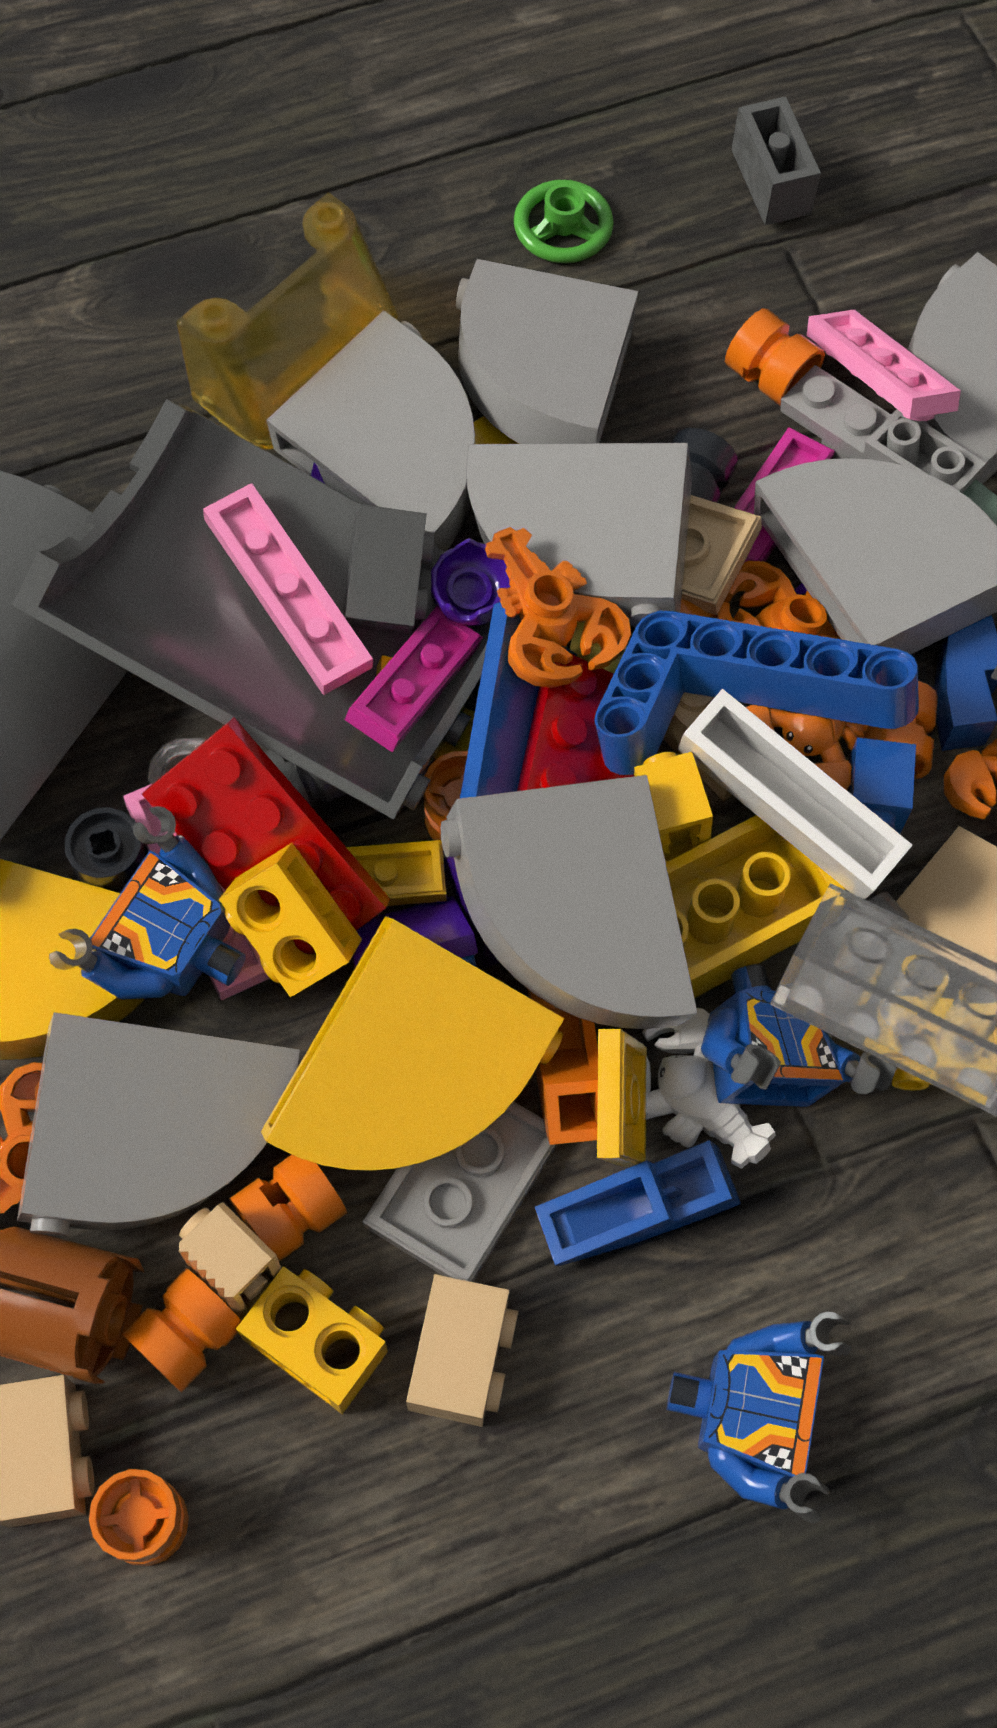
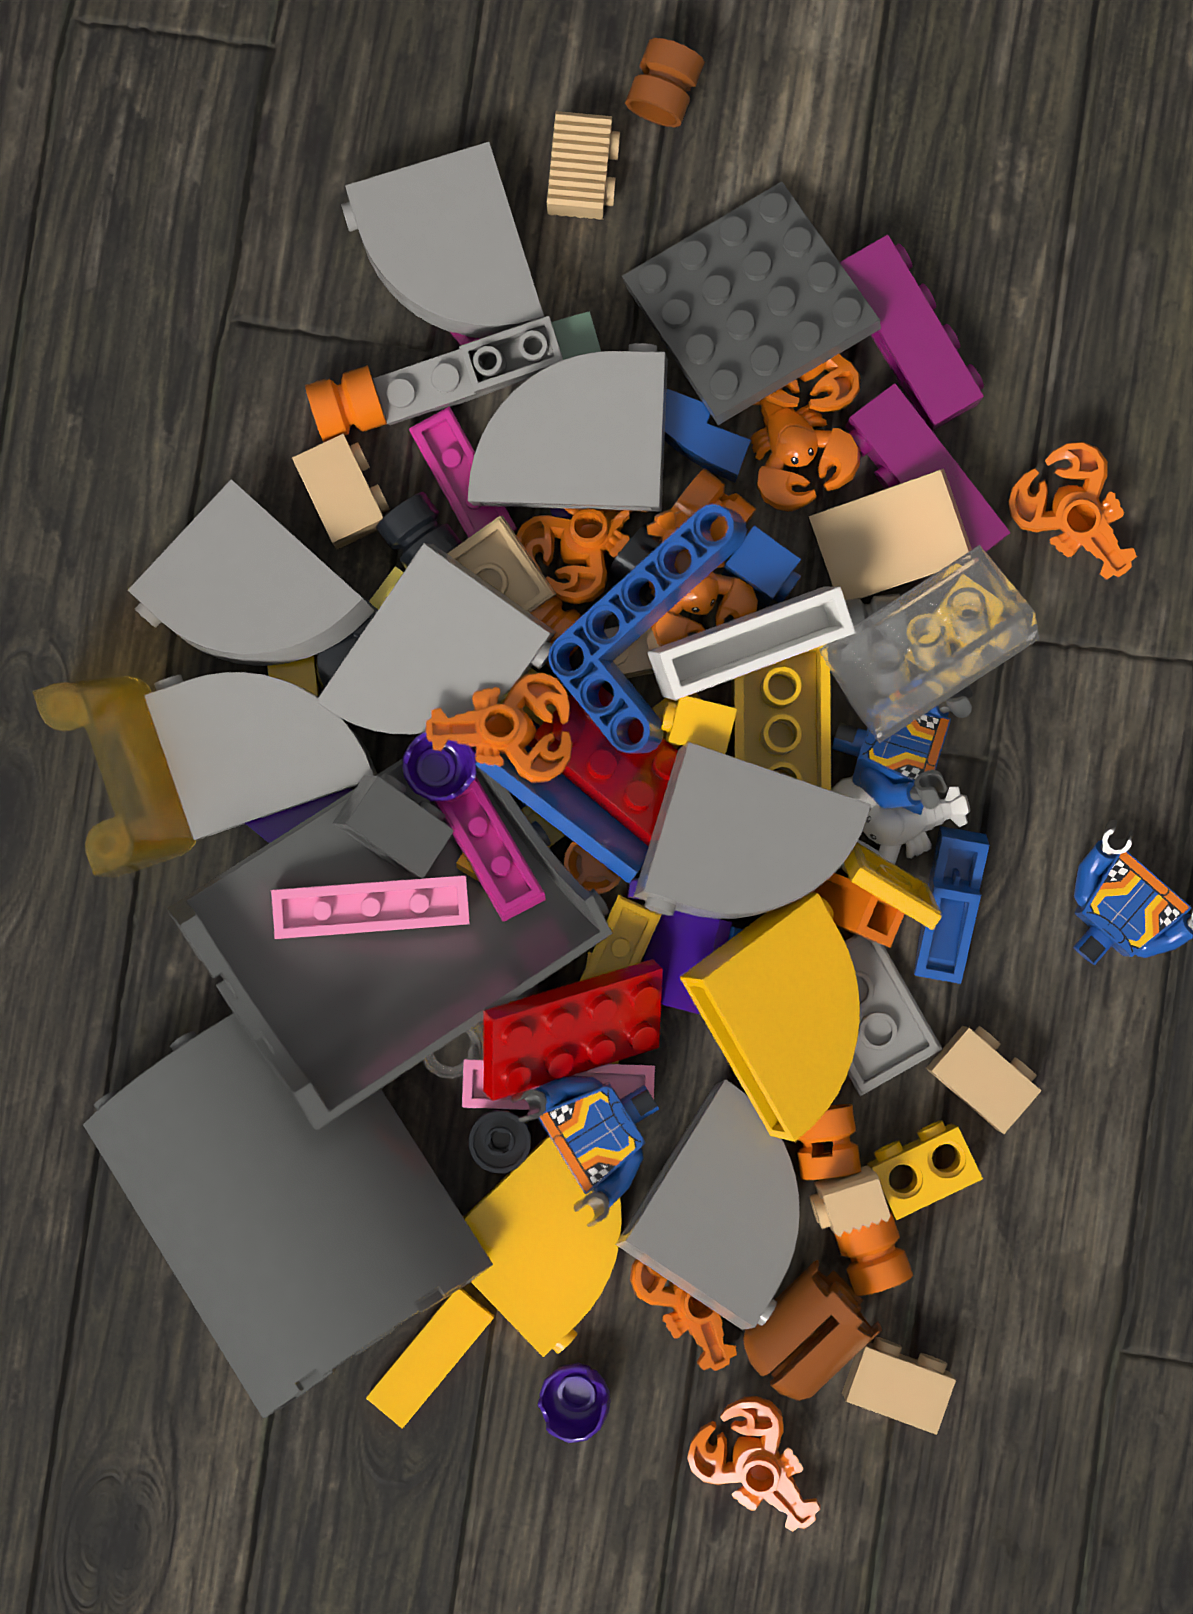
camera: 60 degrees left, 20 degrees up
orange wheel [89,1469,189,1566] -> none
yellow brick [219,843,362,997] -> none
bright green piece [514,180,614,263] -> none
dark grey brick [732,96,821,226] -> none
bright pink plate [807,310,961,421] -> none
none -> tan brick [292,434,390,549]

